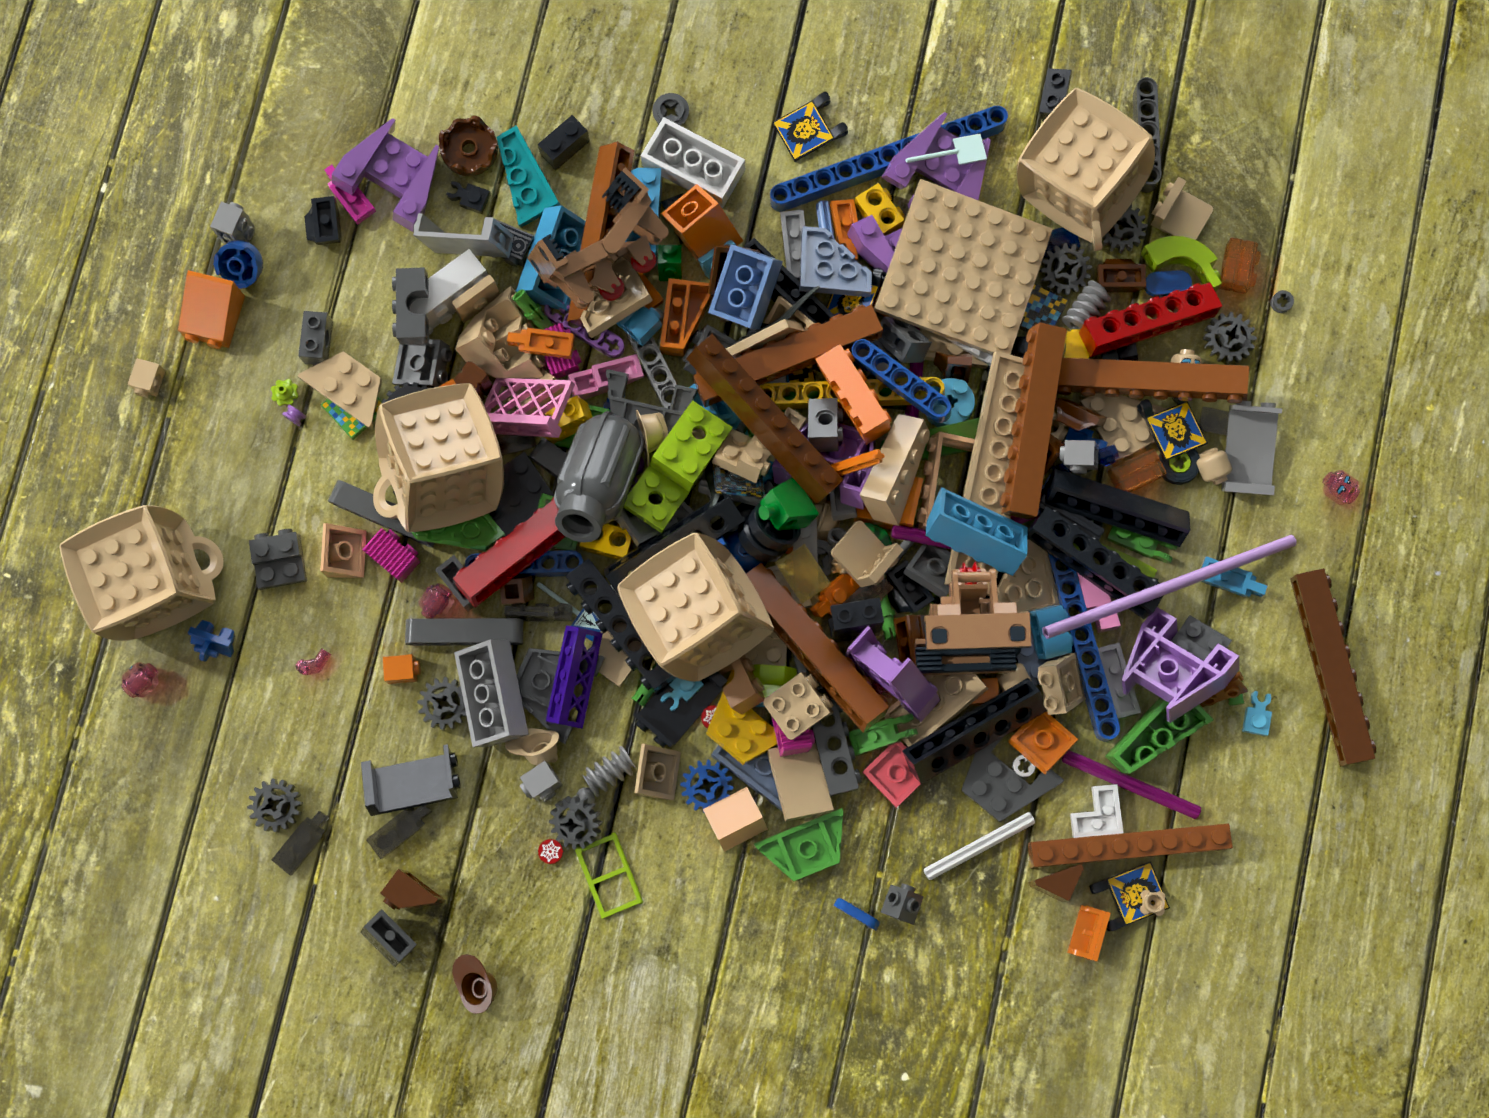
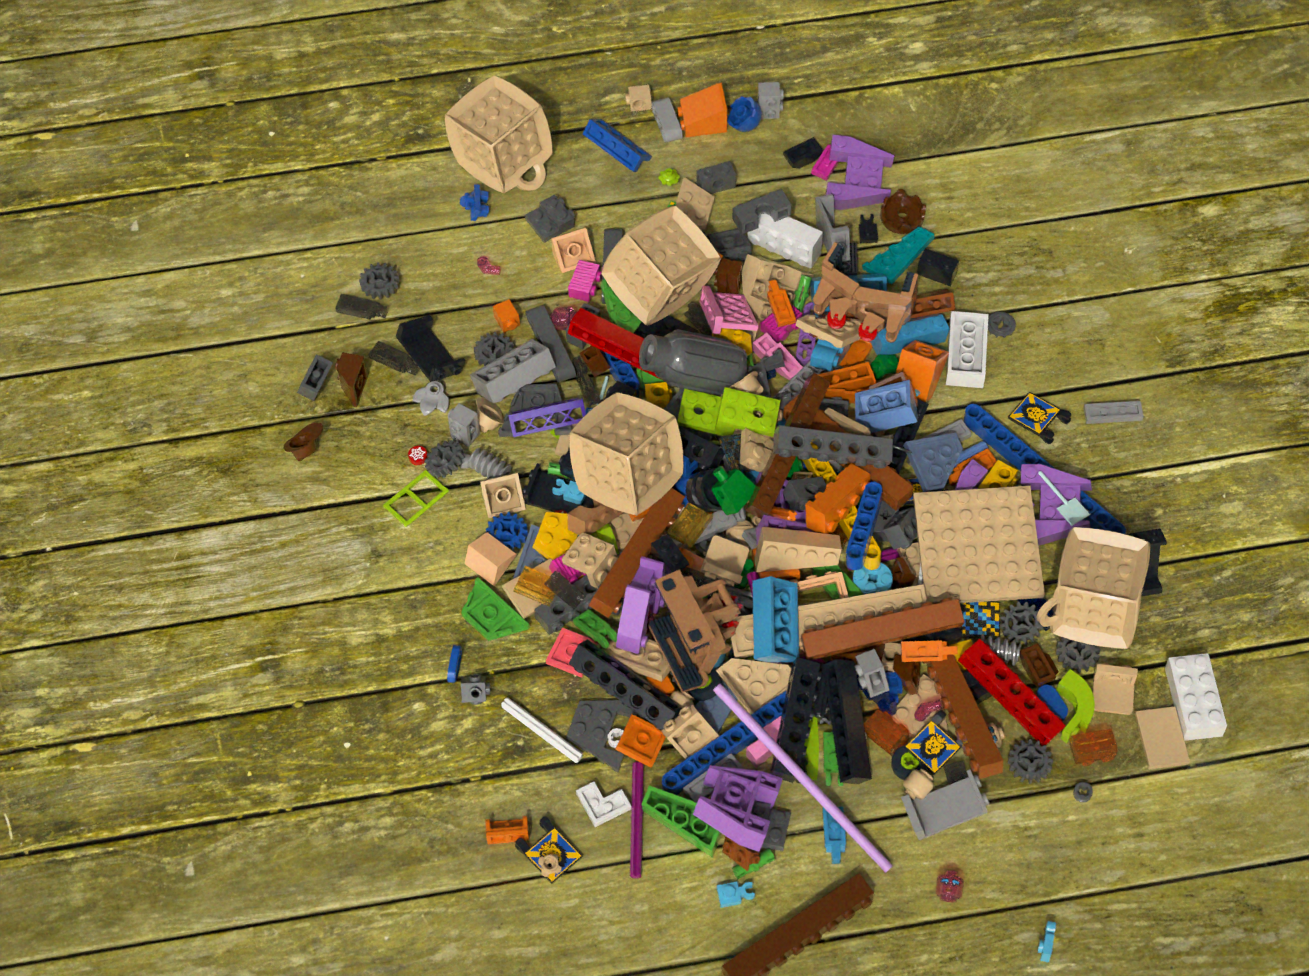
camera: 65 degrees right, 20 degrees down
clear pink head [121,662,159,698] -> none
medium lavender bush [282,405,306,426] -> none
tan plate [452,275,500,323] -> none
dark orange brick [1027,823,1233,868] -> none
reddish brown slope [1028,864,1084,902] -> none
dark azure brick [1029,605,1074,660] -> none
dark grey beam [1132,77,1161,193] -> none
none -> light grey plate [413,381,449,416]
none -> clear yellow plate [513,566,561,607]
none -> clear smoke hinge [544,571,586,609]
none -> blue fence [583,119,652,172]
none -> light grey beam [651,97,683,143]
none -> dark grey brick [773,425,893,468]
none -> orange hinge [901,641,958,662]
none -> clear pink arm [914,700,942,722]
none -> medium azure plate [1038,921,1056,962]
none -> light grey plate [1083,401,1144,424]
none -> tan tile [1135,706,1190,769]
none -> white brick [1165,653,1227,741]

